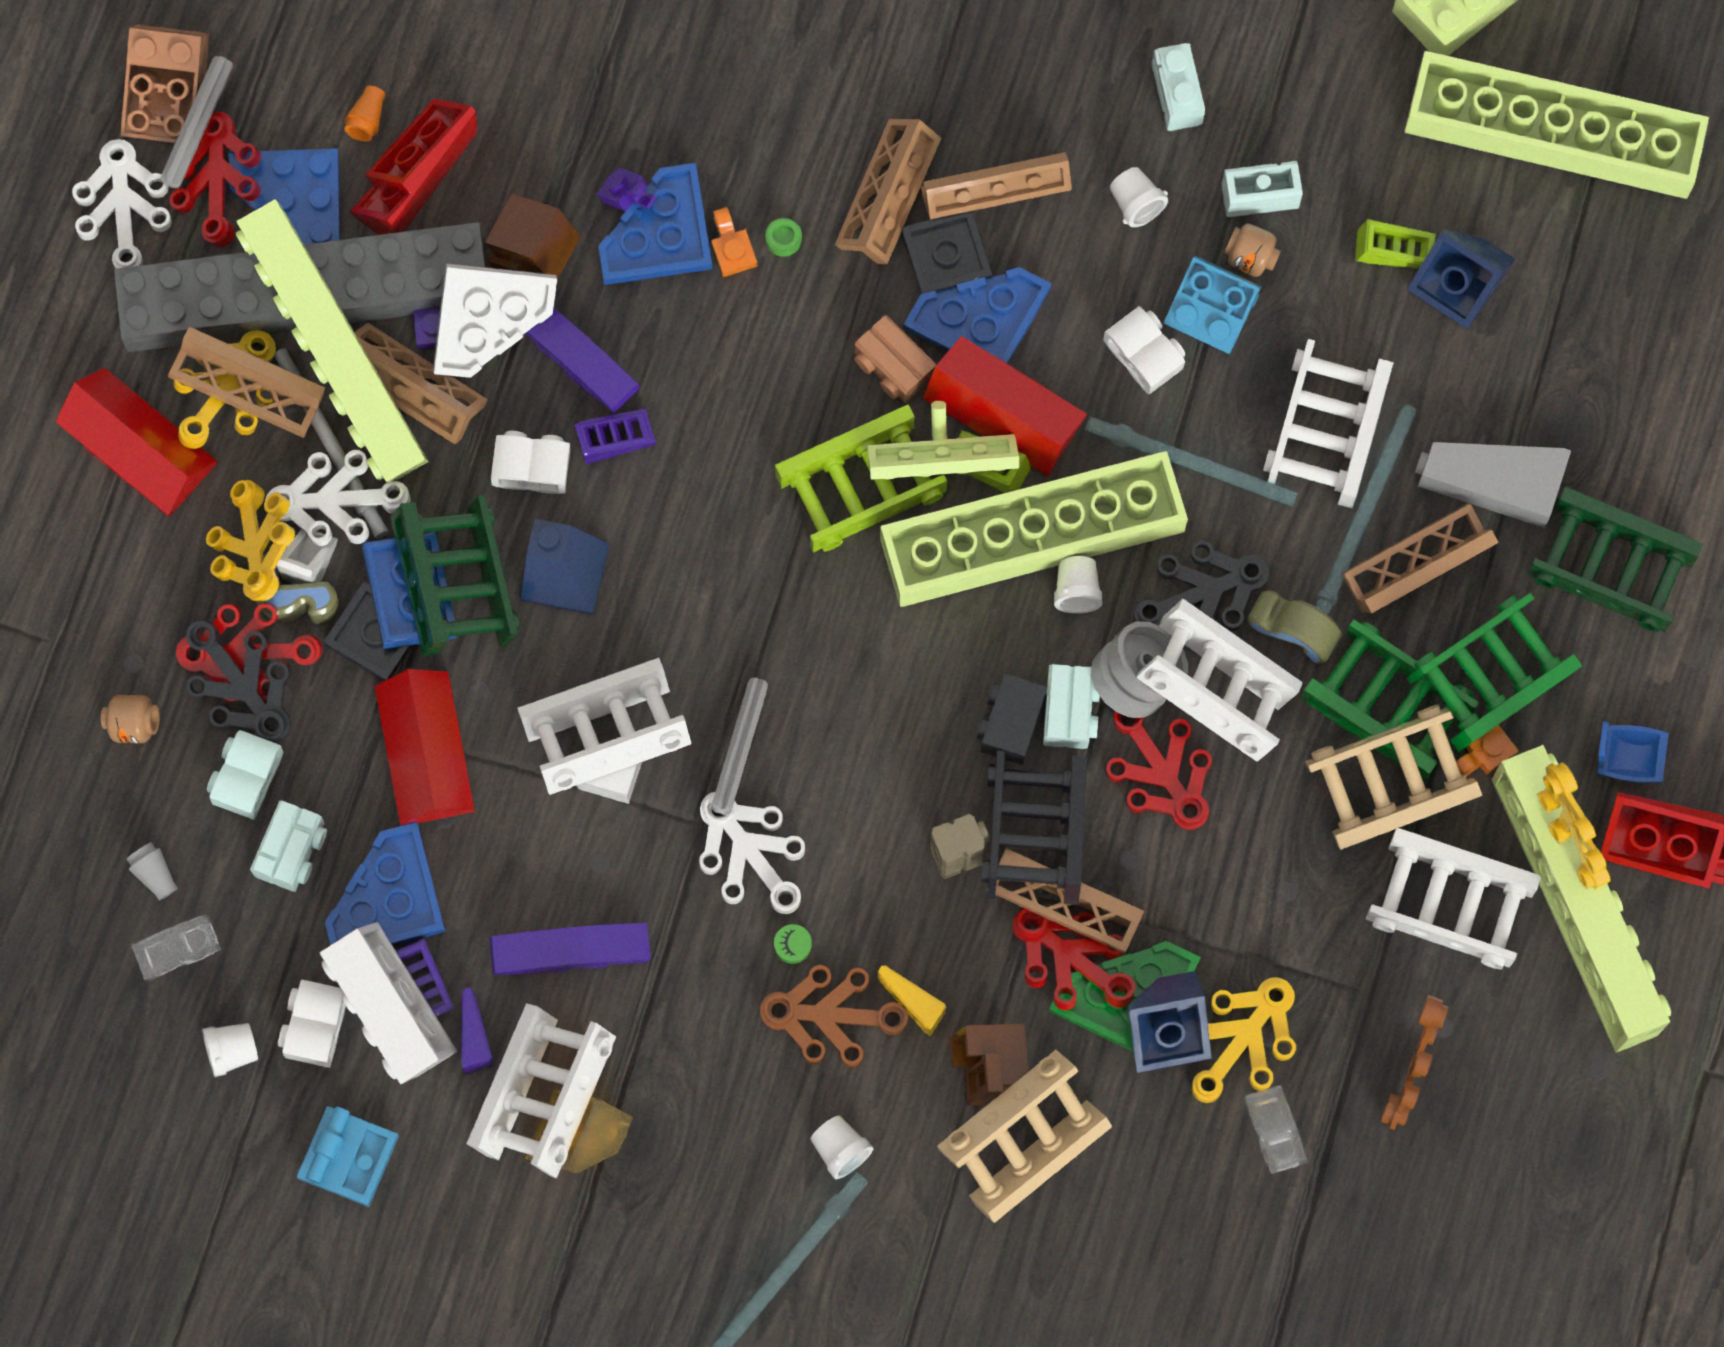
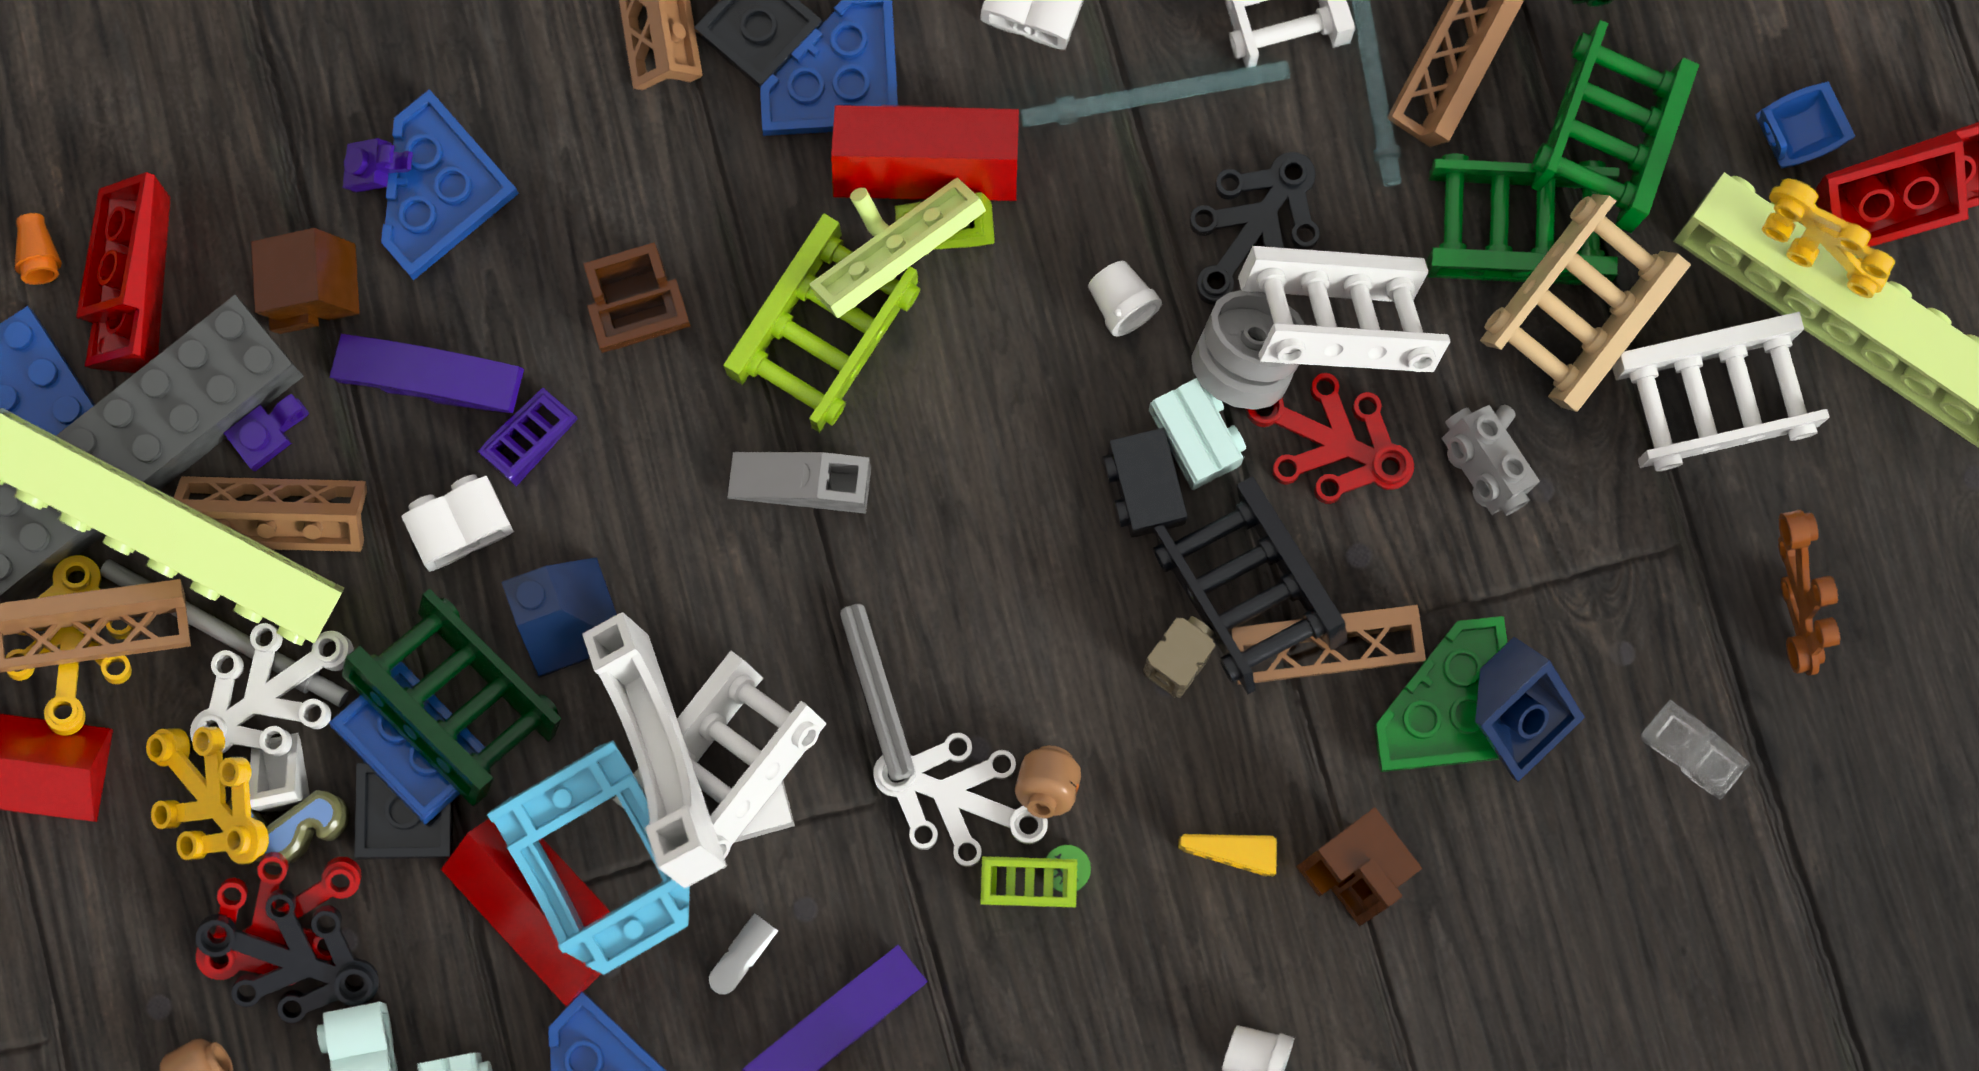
camera: 30 degrees left, 5 degrees up
white plate [433,264,557,378] -> none
orange plate [711,207,757,278] -> none
dark orange plant [760,965,908,1067] -> none
bright green tile [765,218,802,257] -> none
nougat brick [854,315,937,403] -> none
yellowish green brick [880,451,1188,607] -> none
tan fence [937,1050,1112,1223] -> none
red plant [1013,908,1135,1010] -> none
yellow plant [1191,977,1296,1103] -> none
olive animal [1247,590,1342,664] -> none
orange plate [1456,725,1519,776] -> none
none -> medium azure wedge [487,740,690,975]
none -> white arch [582,612,727,888]
none -> reddish brown plate [583,242,691,353]
none -> light grey bar [709,913,778,994]
none -> light grey slope [727,452,871,514]
none -> lime slope [981,856,1077,907]
none -> medium nougat head [1015,745,1081,818]
none -> light grey brick [1442,405,1540,516]

